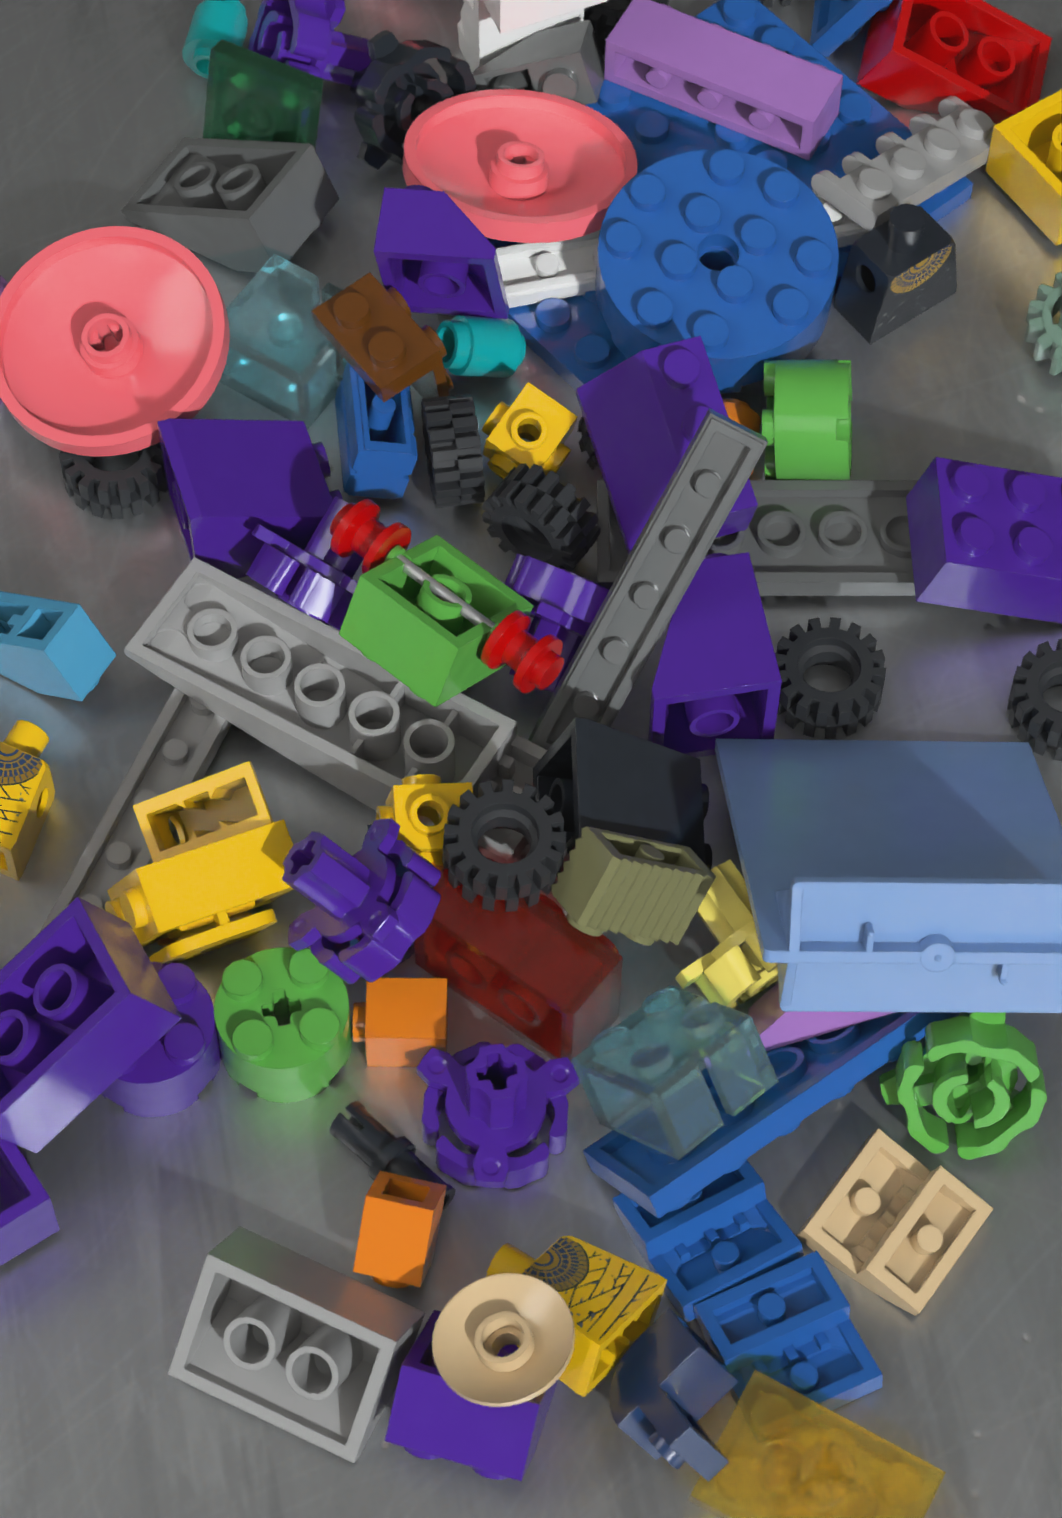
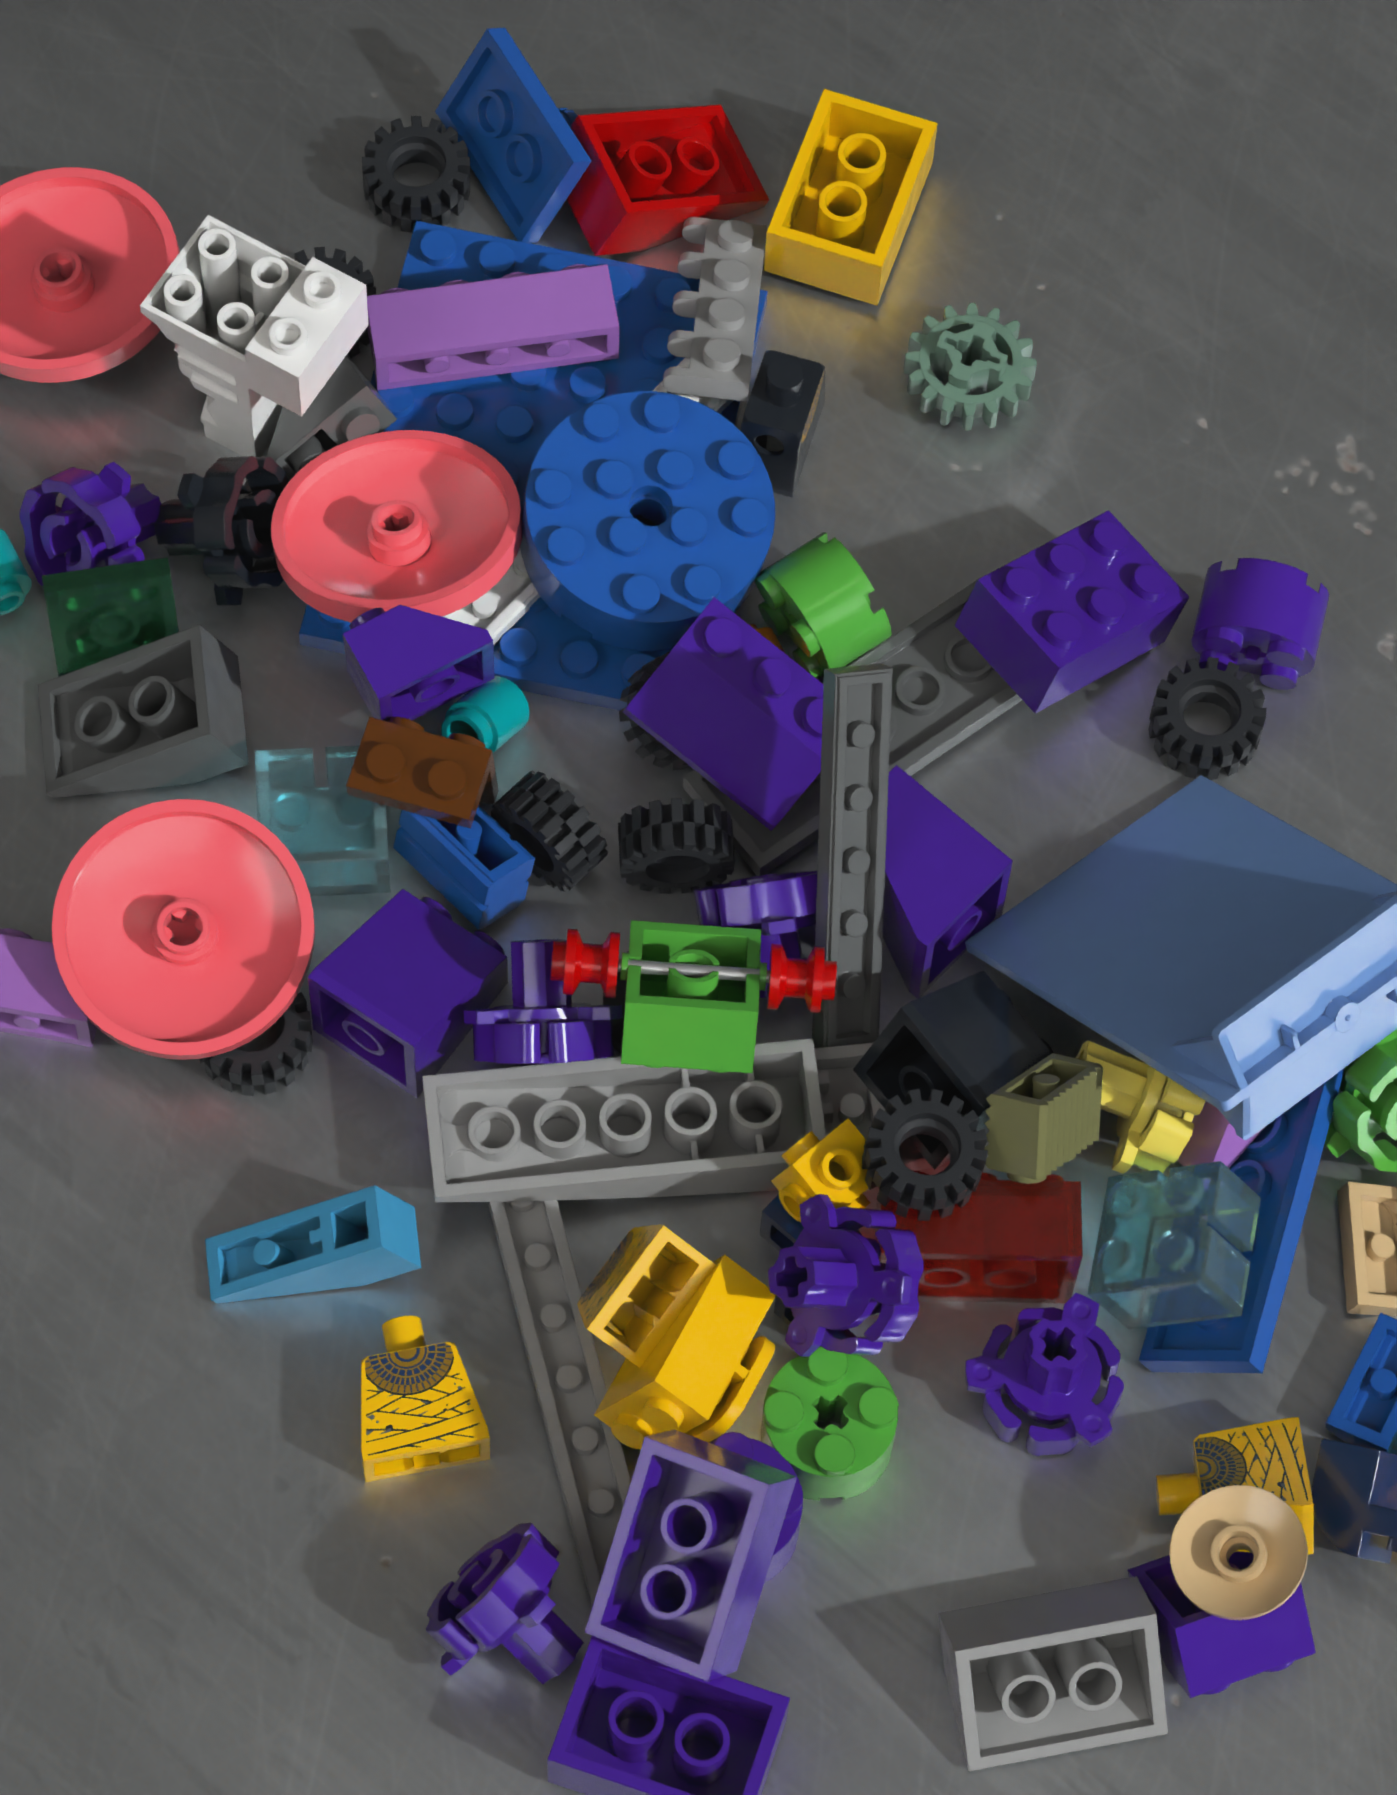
camera: 40 degrees left, 5 degrees up
black pin [329,1101,456,1210] -> none
orange brick [353,977,448,1067] -> none
orange brick [353,1171,447,1288] -> none
yellow brick [481,382,578,479] -> none
blue slope [612,1161,804,1323] -> none
black tyre [775,617,886,739] -> none

